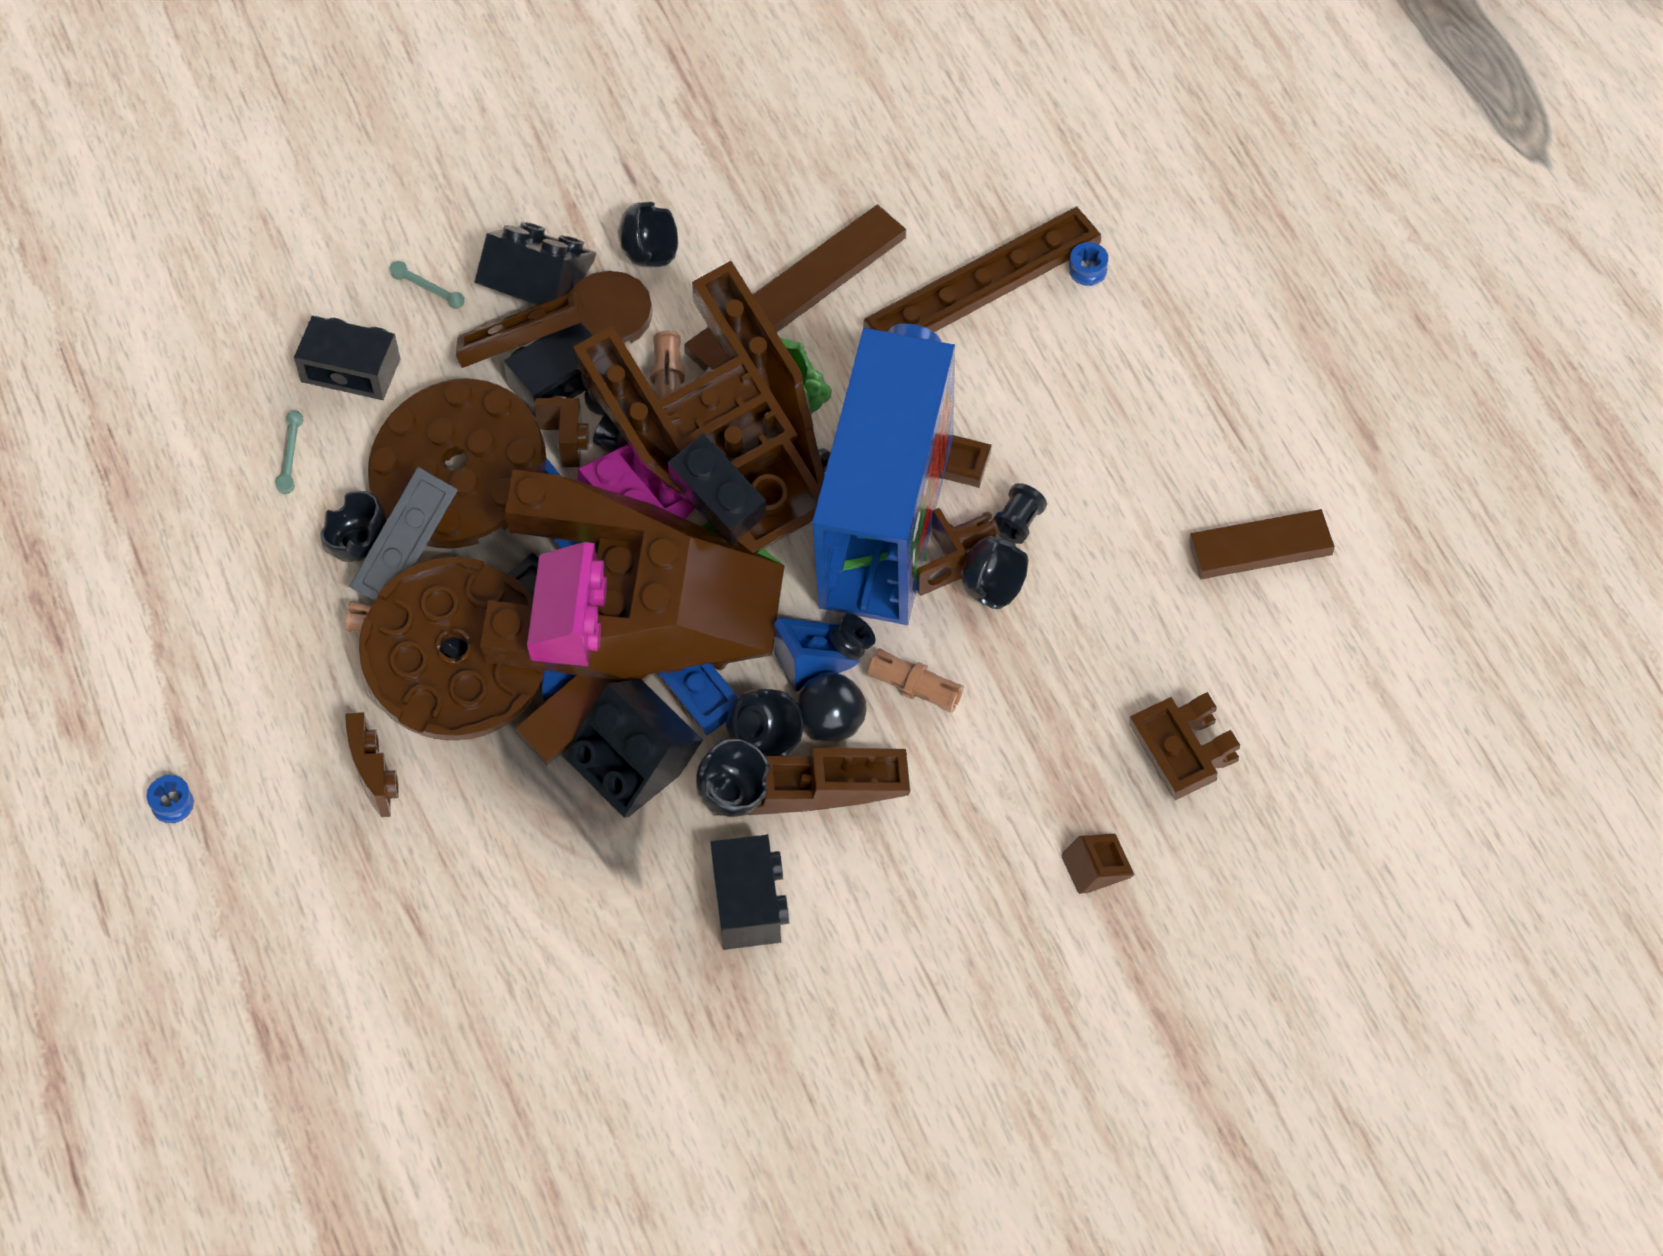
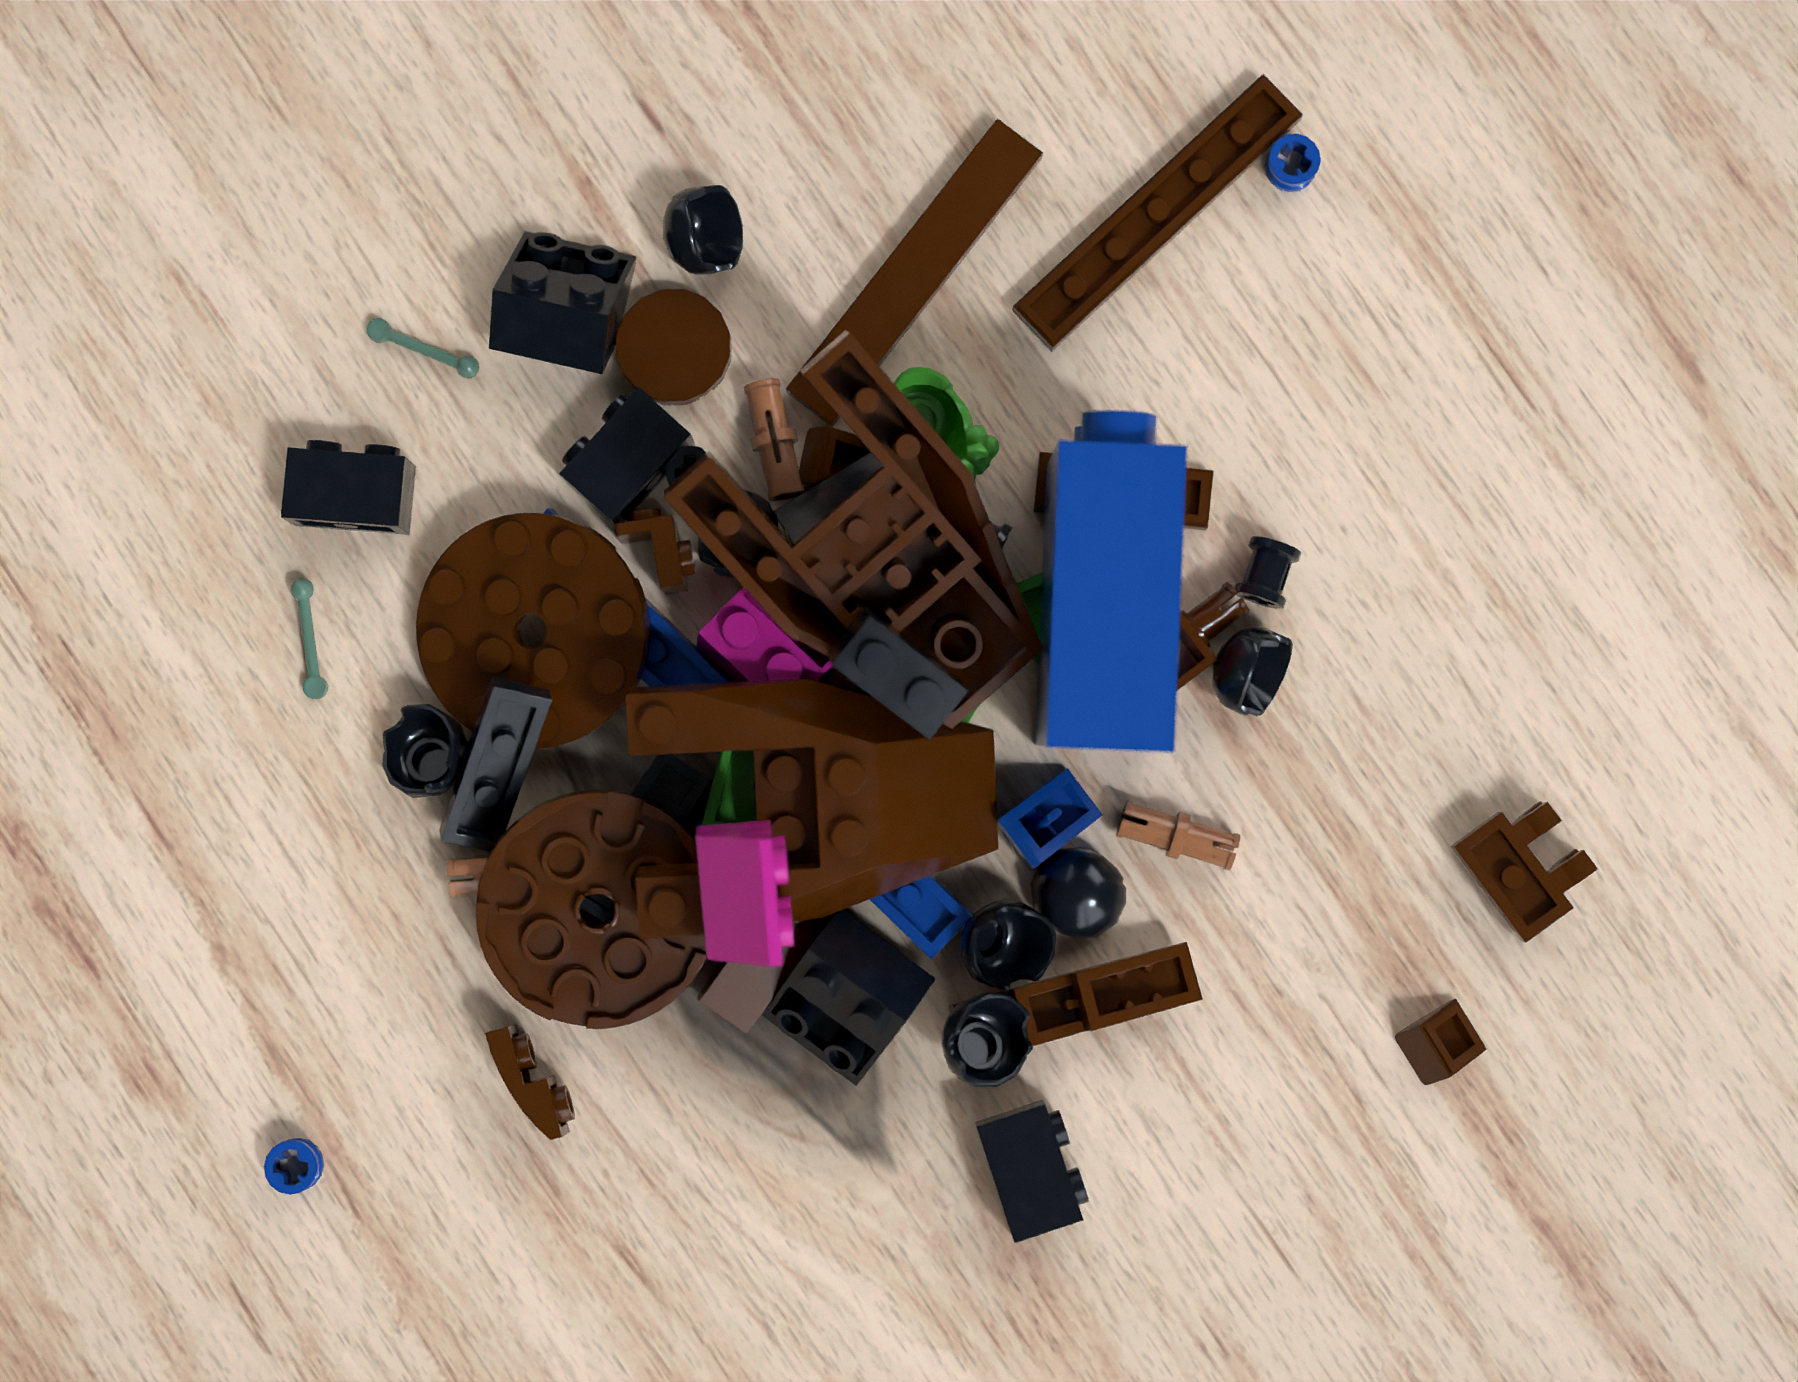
camera: 10 degrees left, 25 degrees up
reddish brown tile [456,291,584,368] -> none
black bush [829,613,876,660] -> none
reddish brown tile [1189,509,1335,579] -> none

